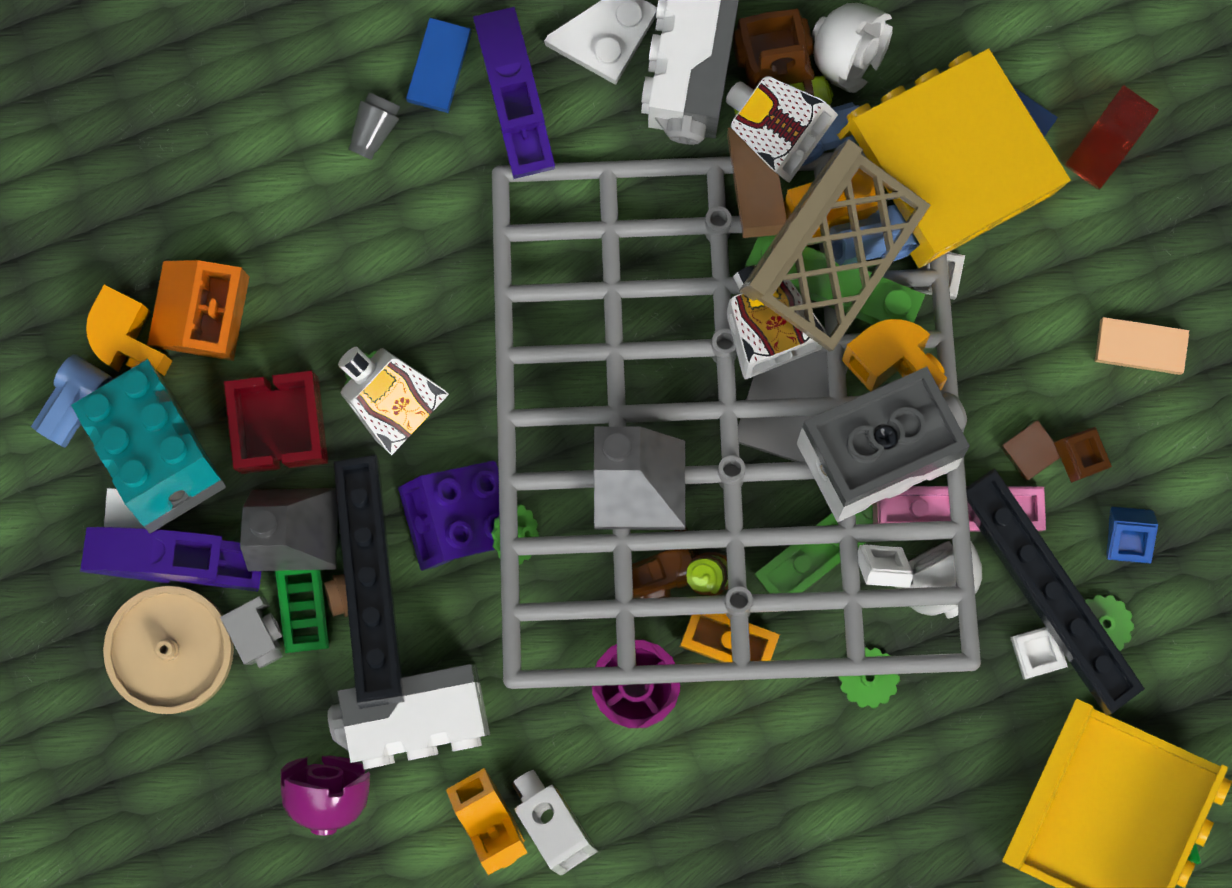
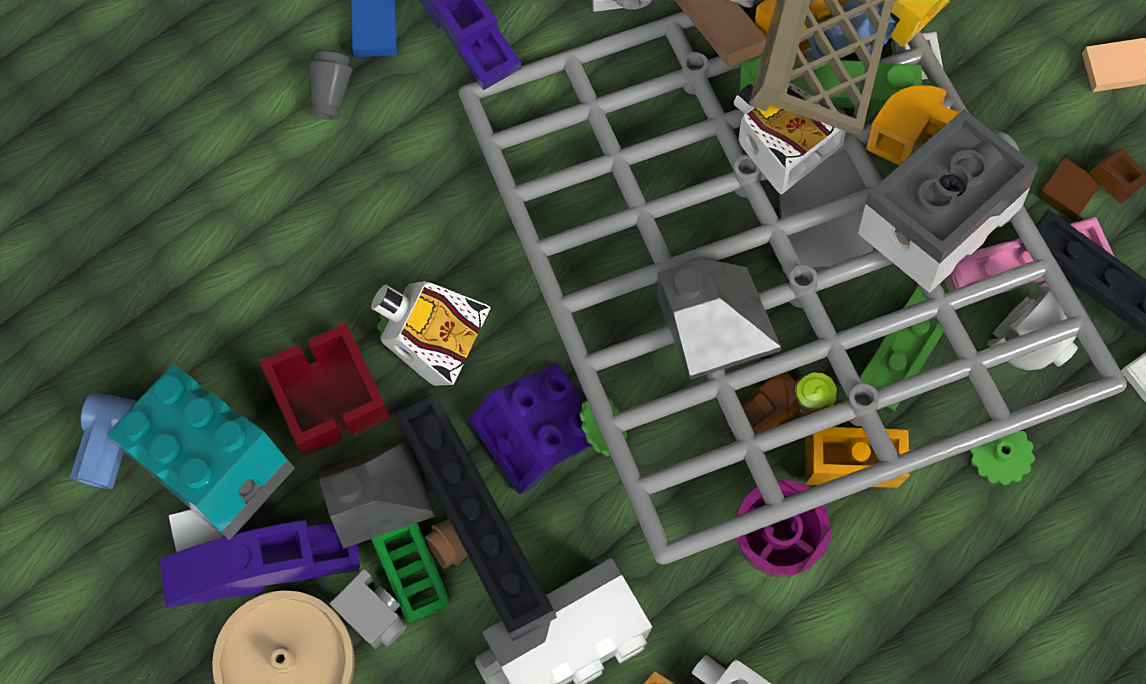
camera: 25 degrees left, 10 degrees down
light orange brick [86,285,172,376] -> none
orange slope [147,260,250,361] -> none
white tile [858,544,914,588] -> none

